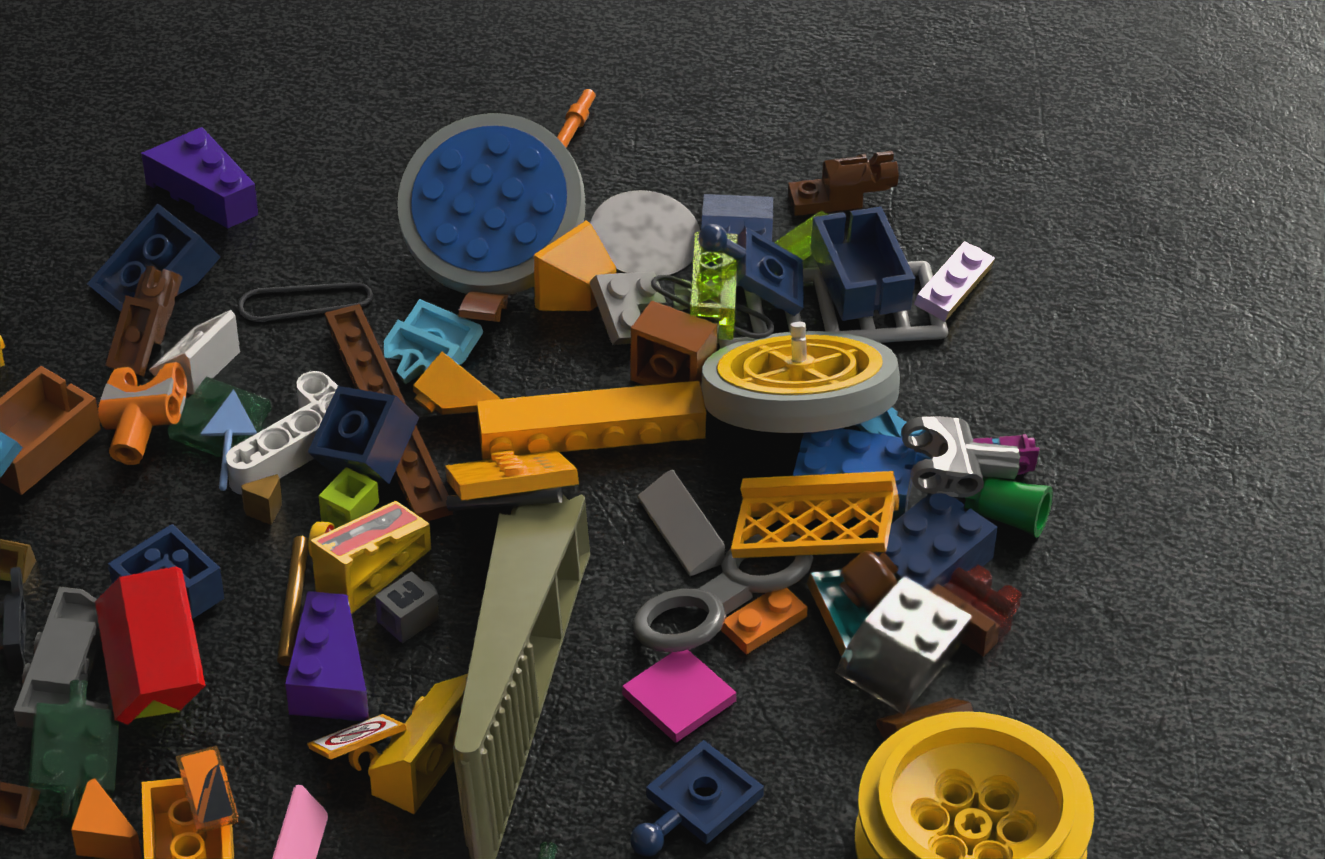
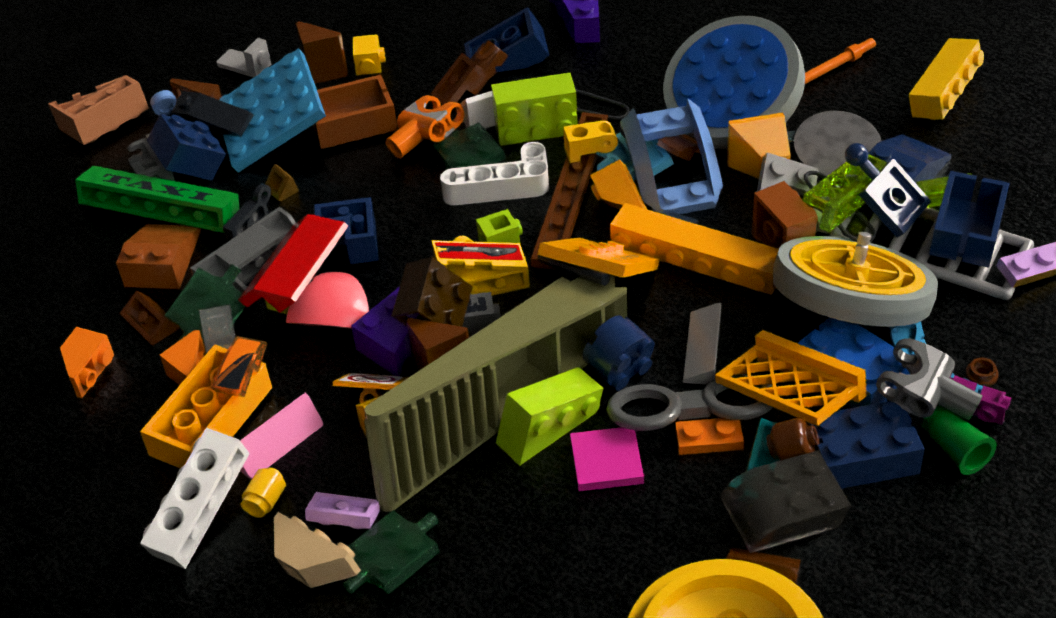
camera: 40 degrees right, 0 degrees up
medium blue piece [201,389,257,491] -> none
pearl gold slope [241,474,282,525] -> none
dark blue brick [307,386,419,484] -> none
dark blue plate [630,740,764,857] -> none
reddish brown plate [788,151,899,216] -> none
clear red hips [925,564,1022,657] -> none
none -> clear slope [199,305,237,353]
none -> coral brick [286,272,369,330]
none -> dark brown piece [391,257,473,327]
none -> reddish brown slope [407,318,469,371]
none -> lime piece [491,73,578,146]
none -> lime wedge [496,367,603,465]
none -> yellow leg [563,121,618,163]
none -> dark blue brick [583,315,655,391]
none -> medium blue wedge [620,98,723,215]
none -> yellow brick [909,38,984,120]
none -> reddish brown plate [965,357,999,387]

